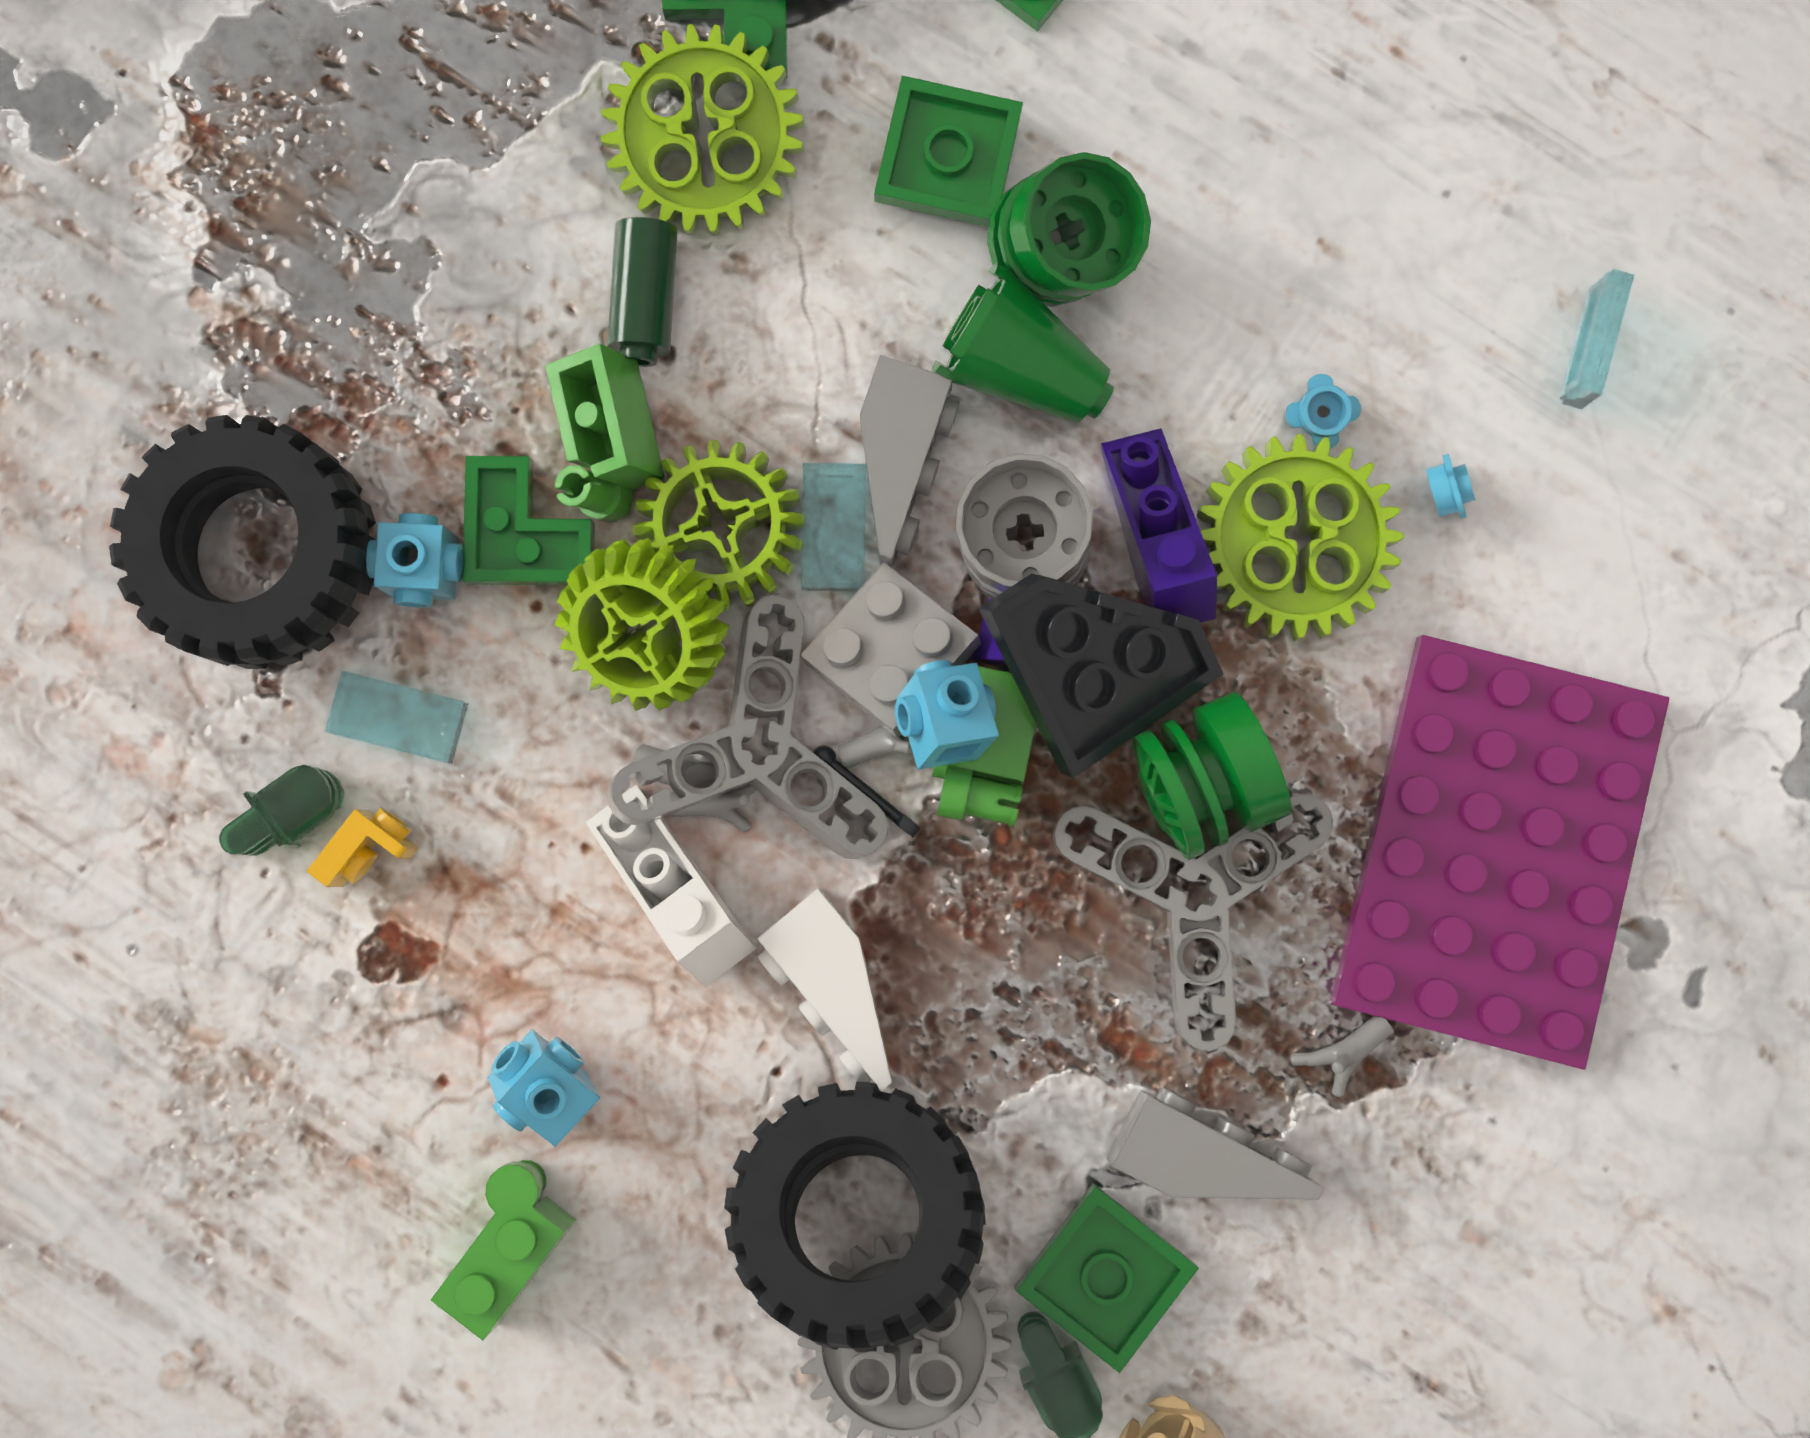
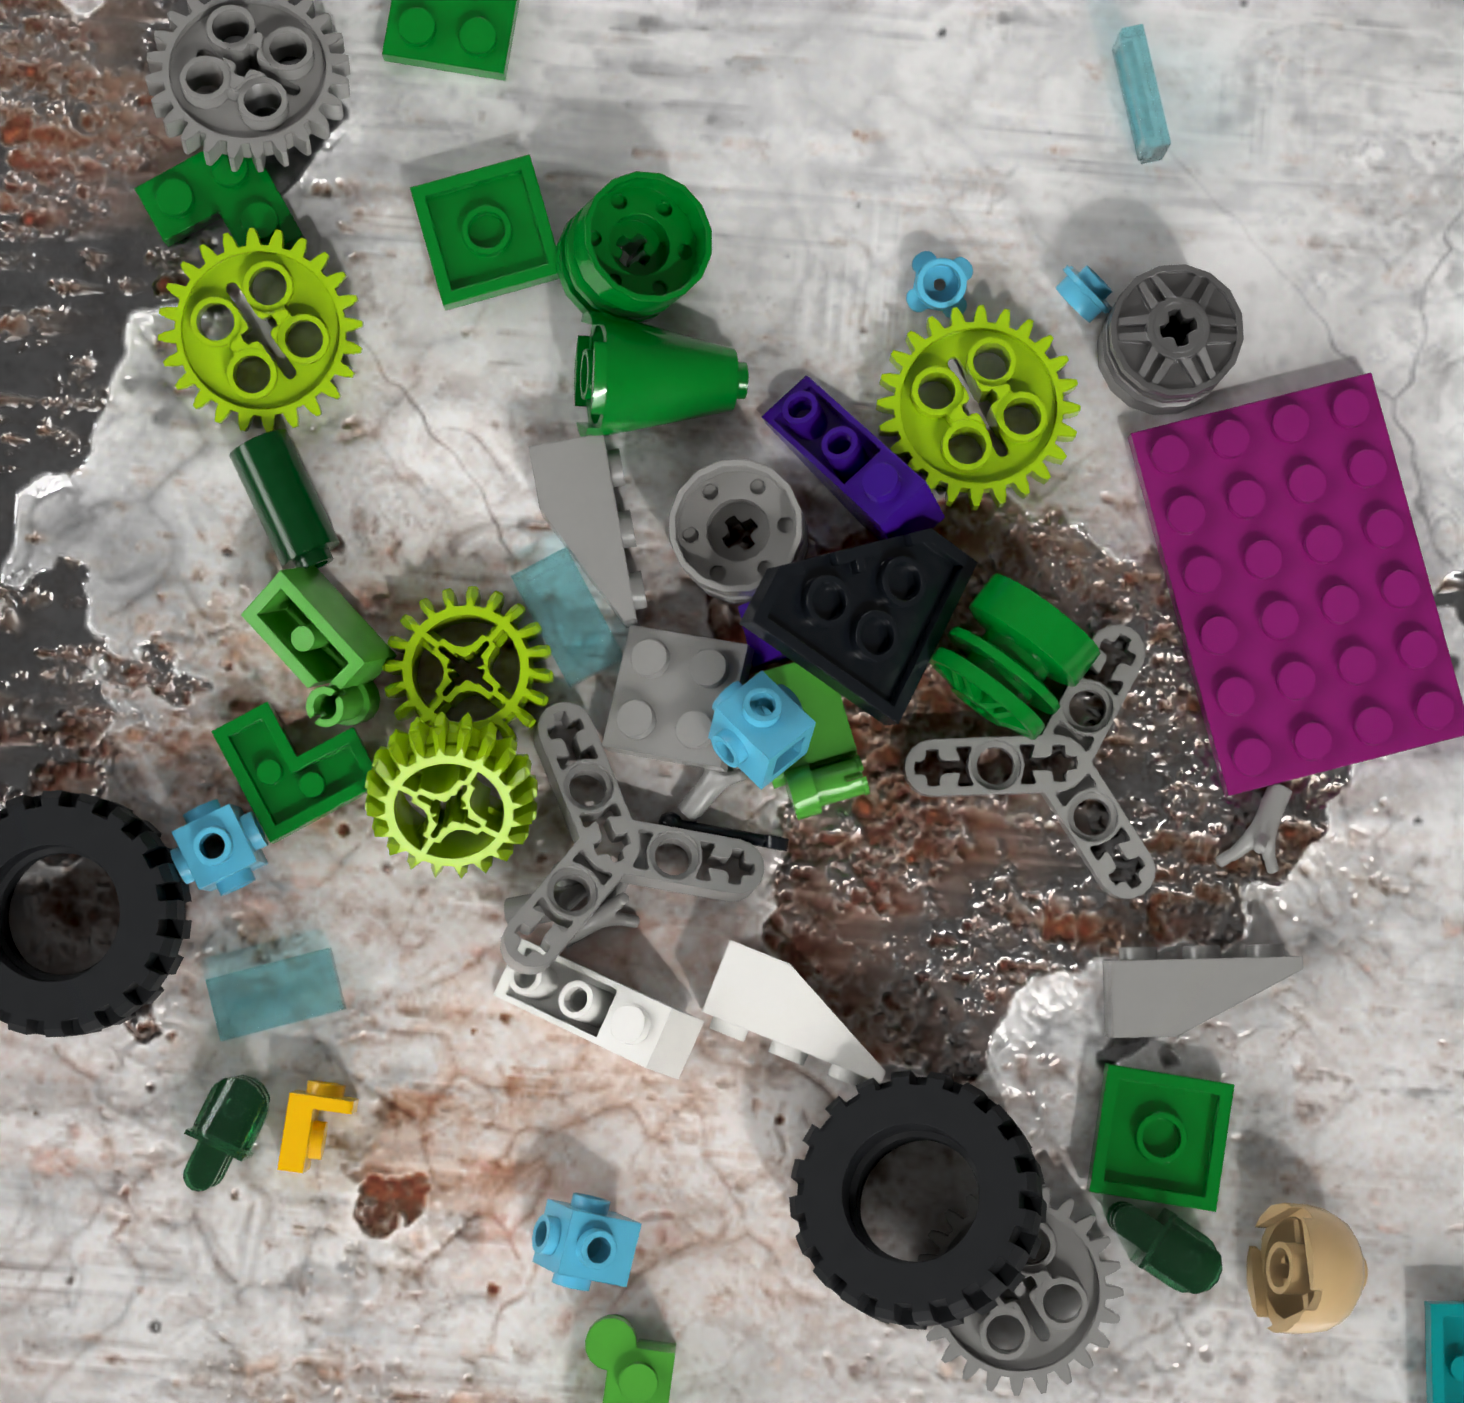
camera: 30 degrees left, 0 degrees up
none -> flat silver wheel [1097,264,1244,415]

